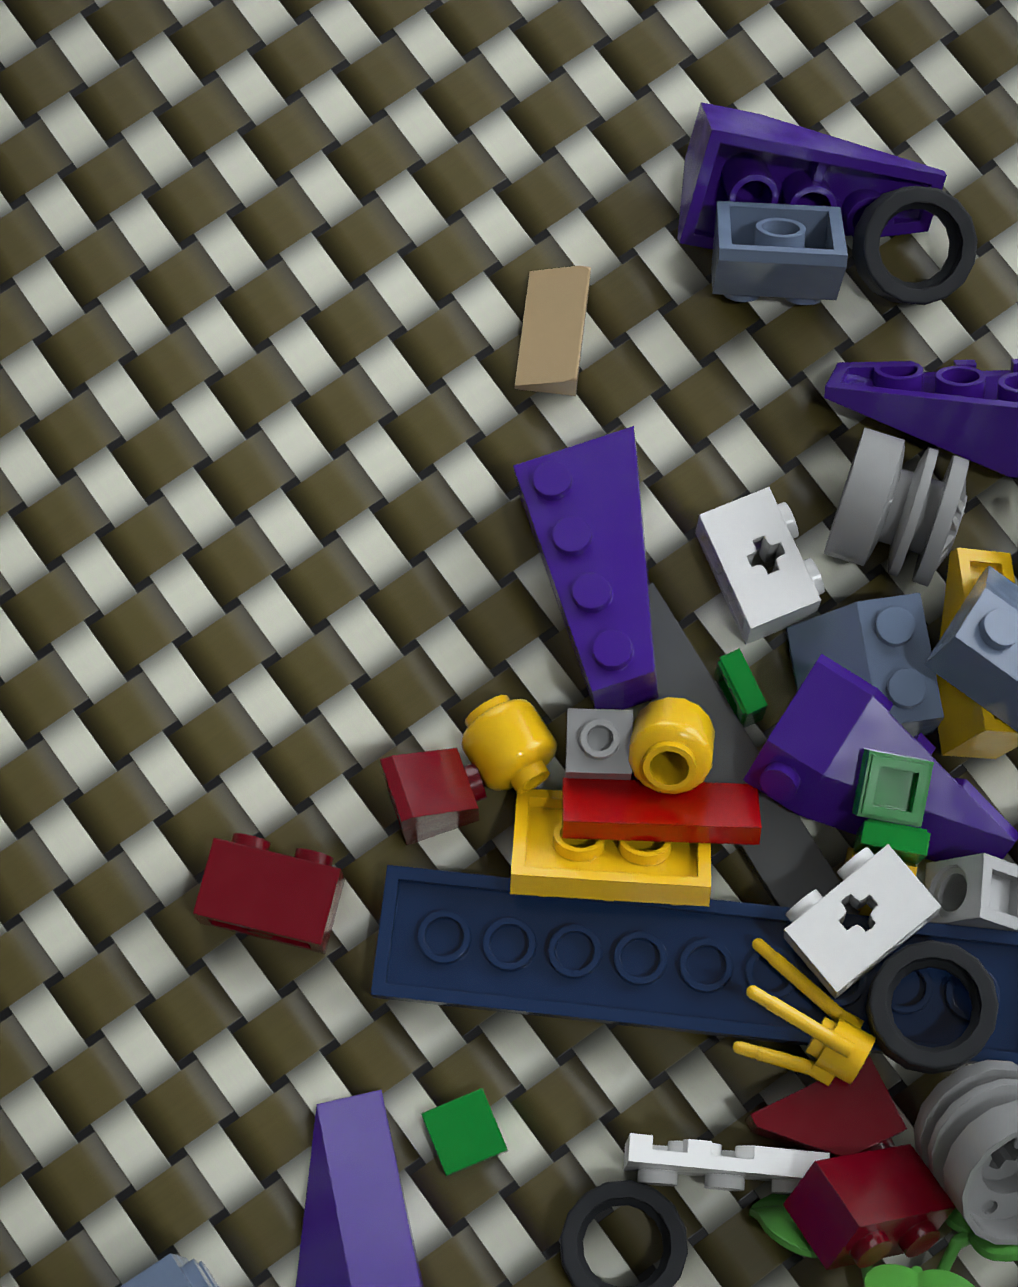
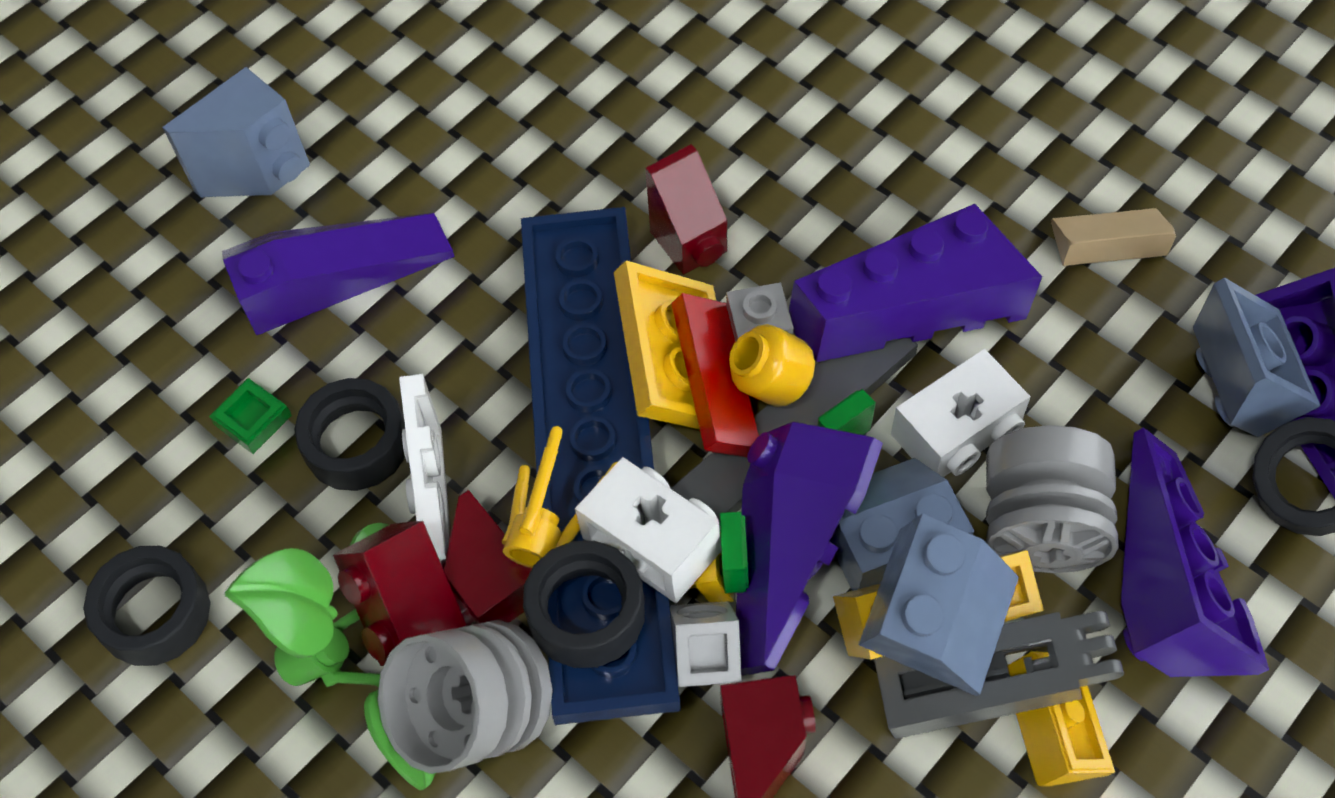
camera: 80 degrees right, 15 degrees down
dark red brick [193,833,345,954] -> none
green tile [421,1088,508,1177] -> none
yellow head [461,695,557,794] -> none
green tile [852,748,934,827] -> none

